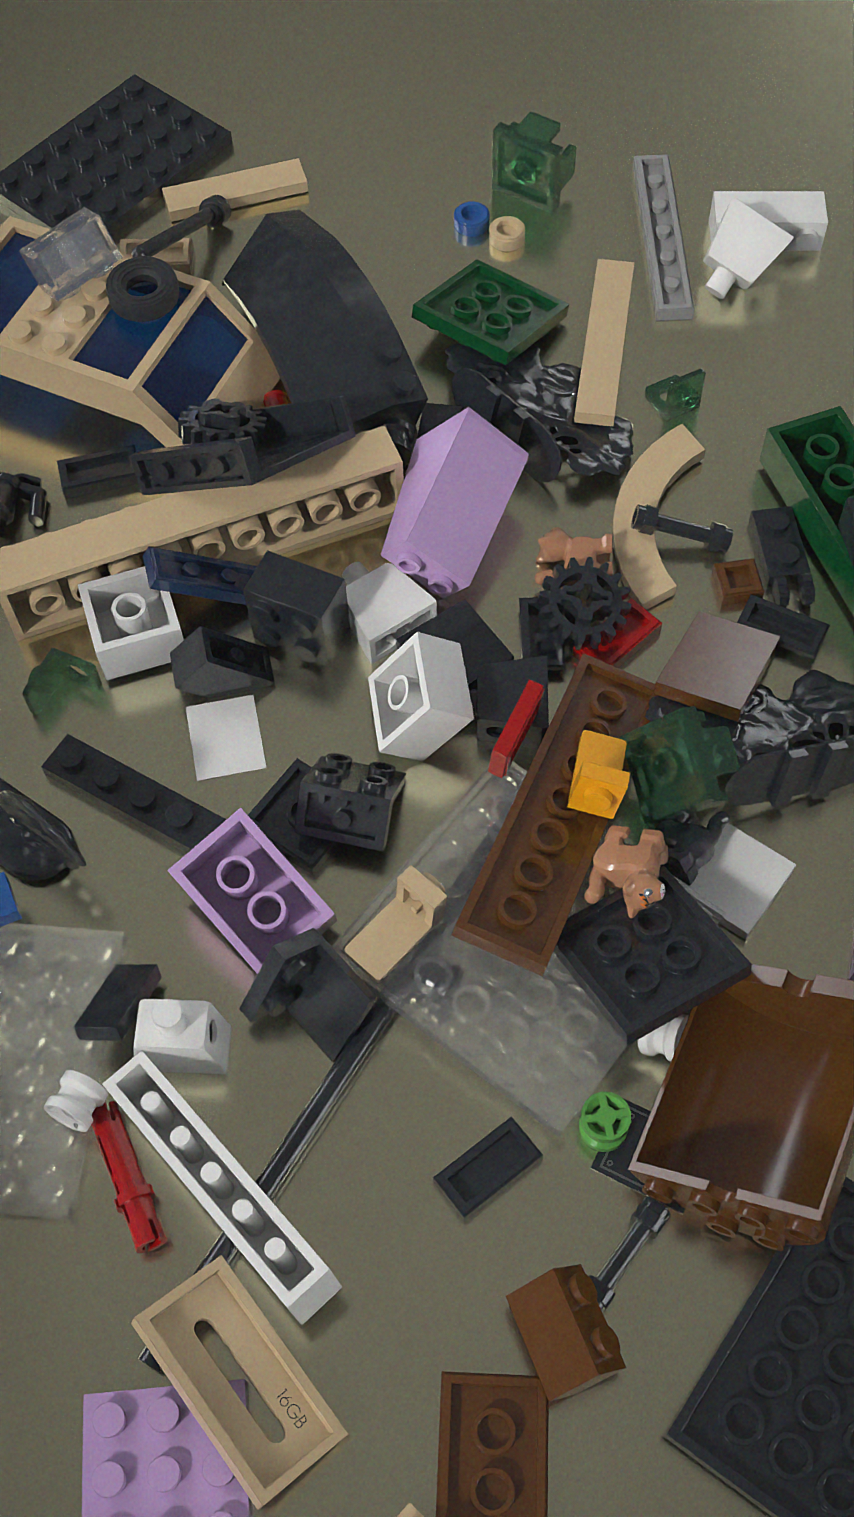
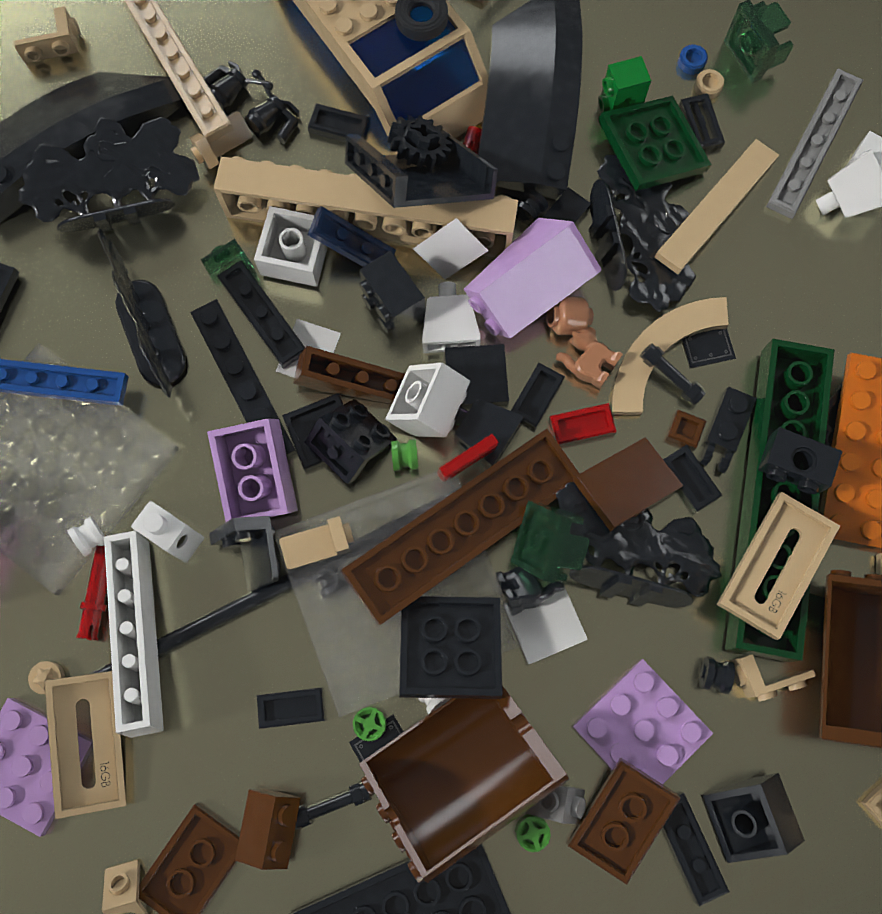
camera: 30 degrees right, 15 degrees up
black tile [73,964,162,1041] -> none
black slope [170,626,275,699] -> none
black gear [537,557,632,650] -> none
light orange bracket [567,730,630,819] -> none
nougat animal [584,825,669,918] -> none
clear green bracket [645,368,706,421] -> none
none -> tan tile [28,661,65,694]
none -> black tile [217,260,305,369]
none -> reddish brown slope [293,346,405,404]
none -> bright green wheel [391,439,418,472]
none -> white sticker [413,218,489,279]
none -> nougat head [547,296,594,336]
none -> green brick [598,56,652,112]
none -> black tile [679,93,725,151]
none -> black sticker [682,328,736,368]

